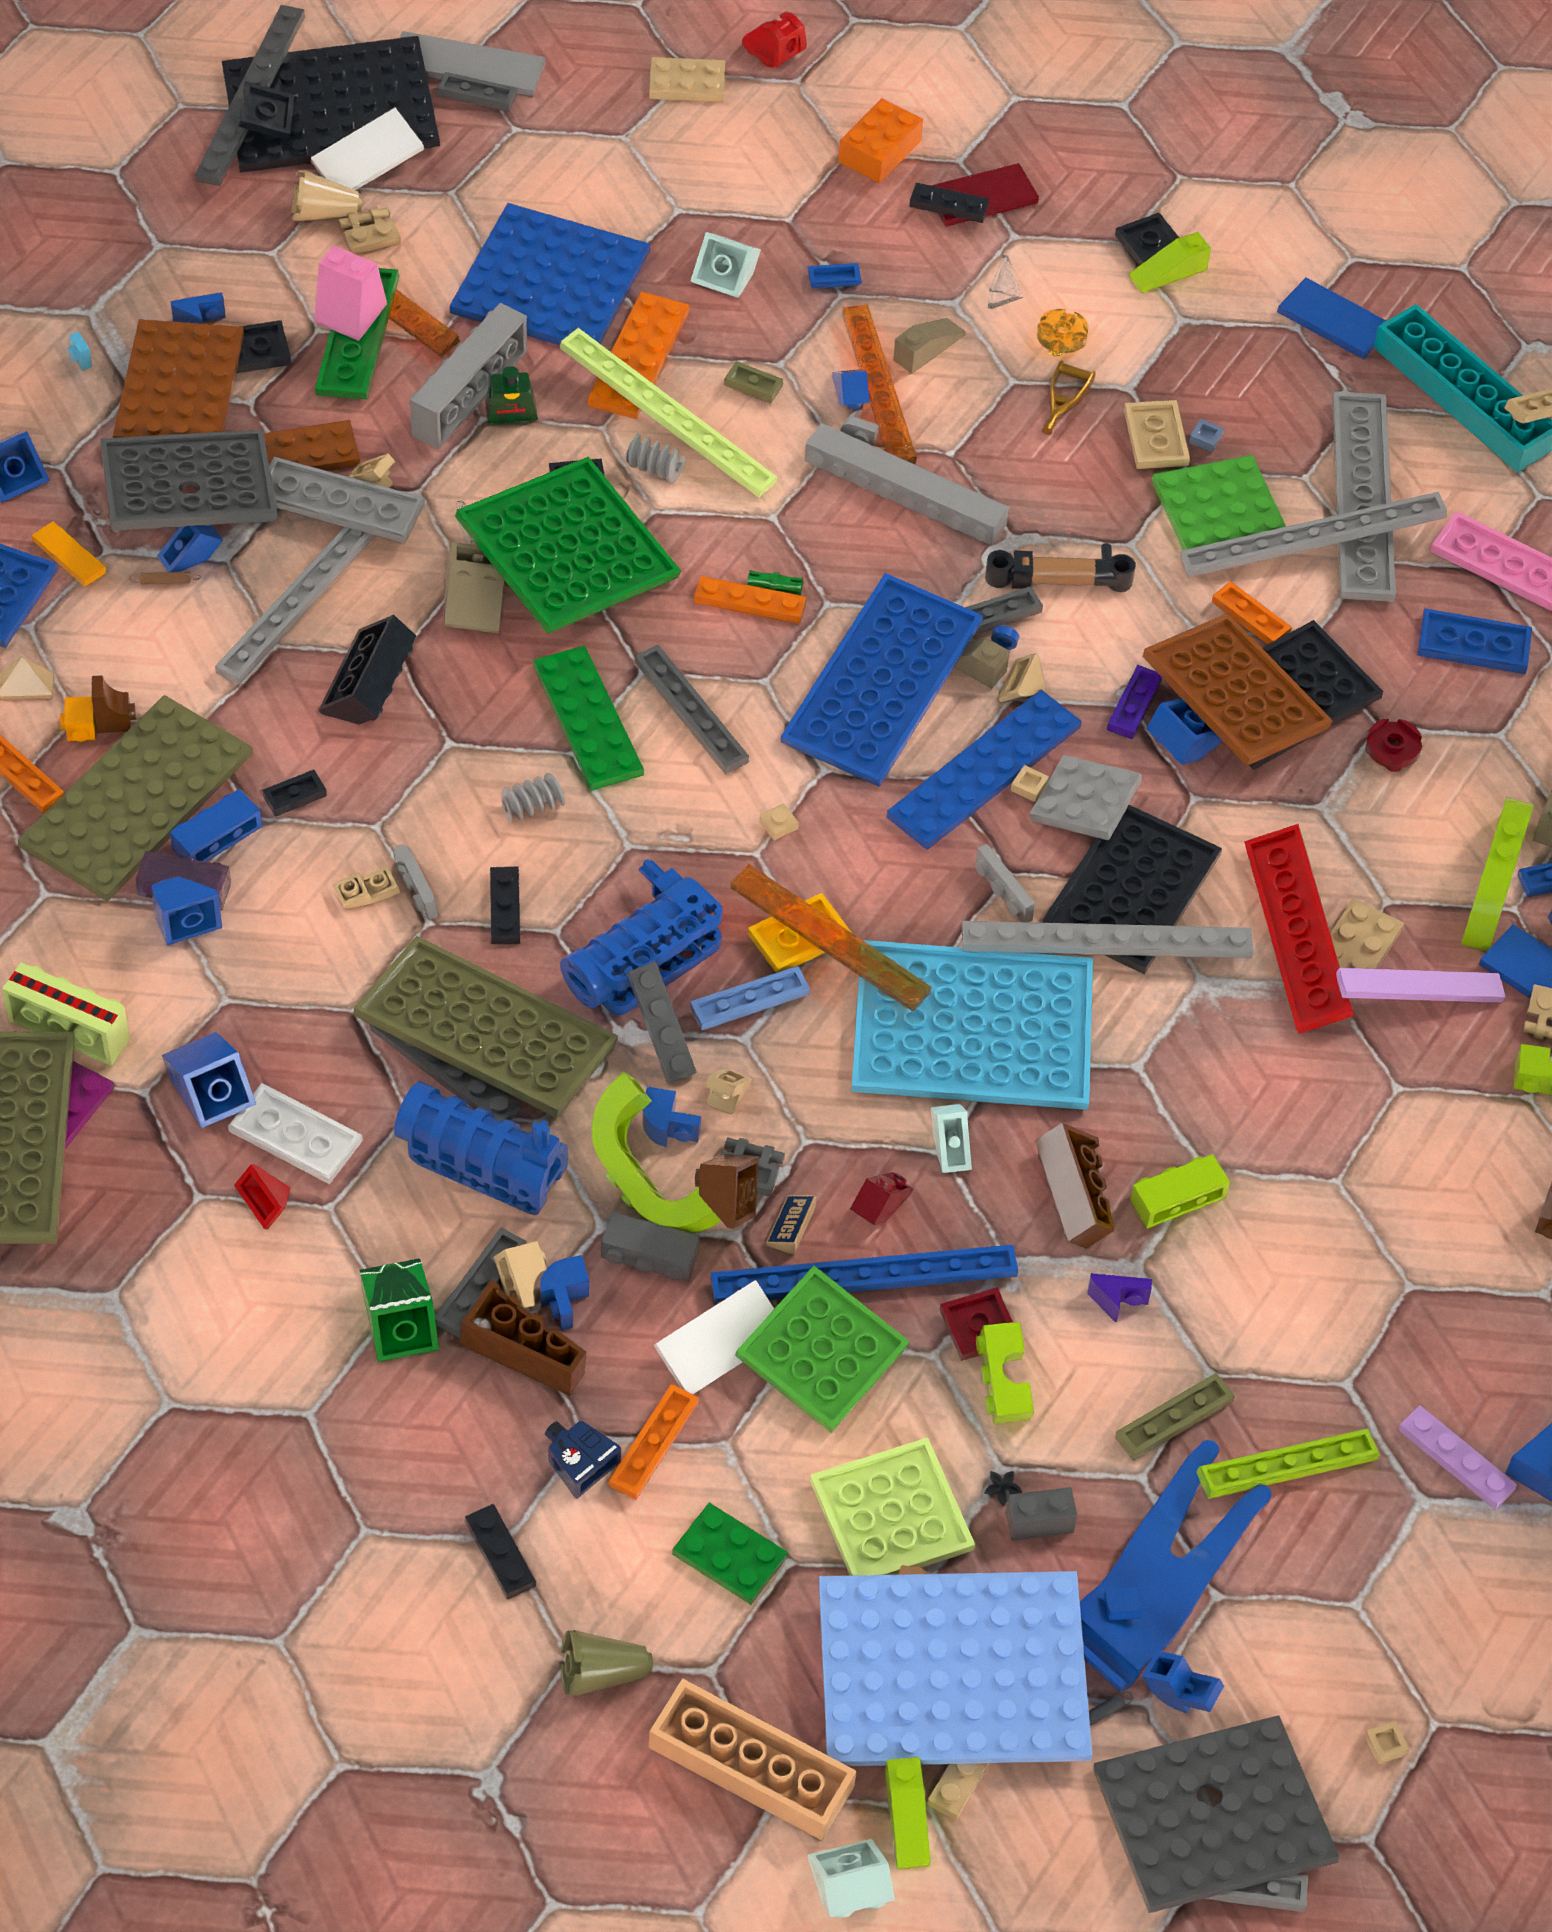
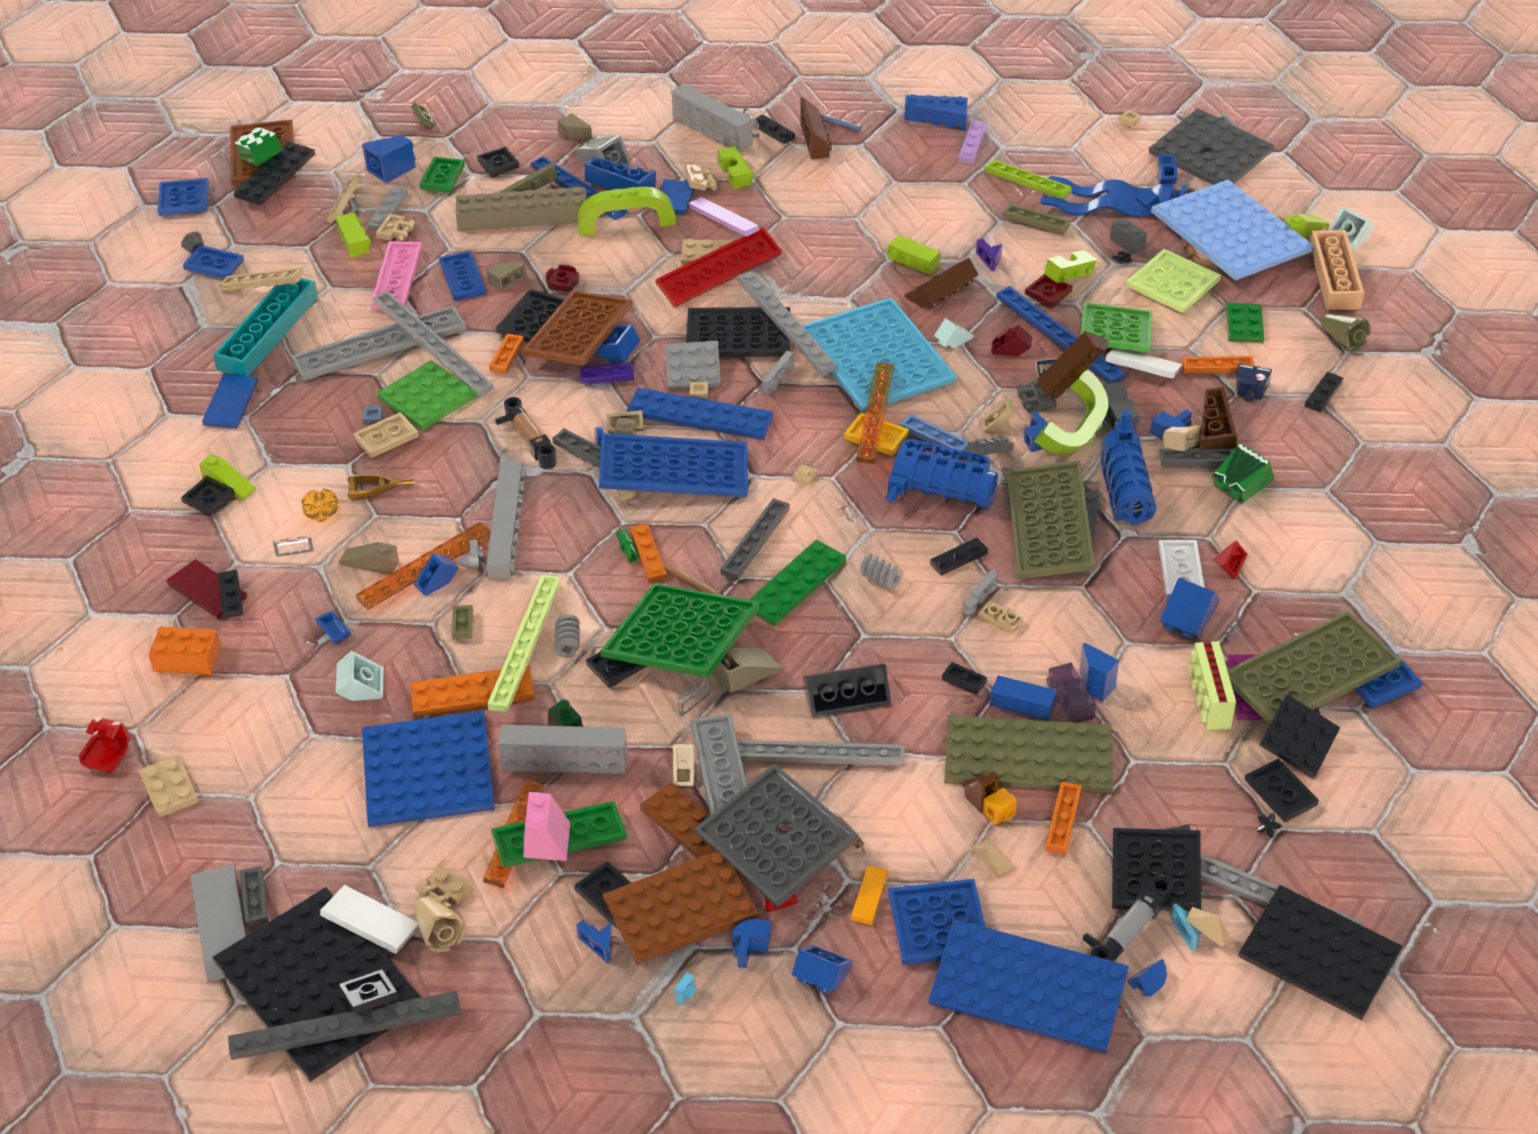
camera: 115 degrees left, 10 degrees down
none -> dark tan slope [486,262,526,292]
none -> medium nougat bar [664,563,721,595]
none -> blue brick [732,919,771,968]

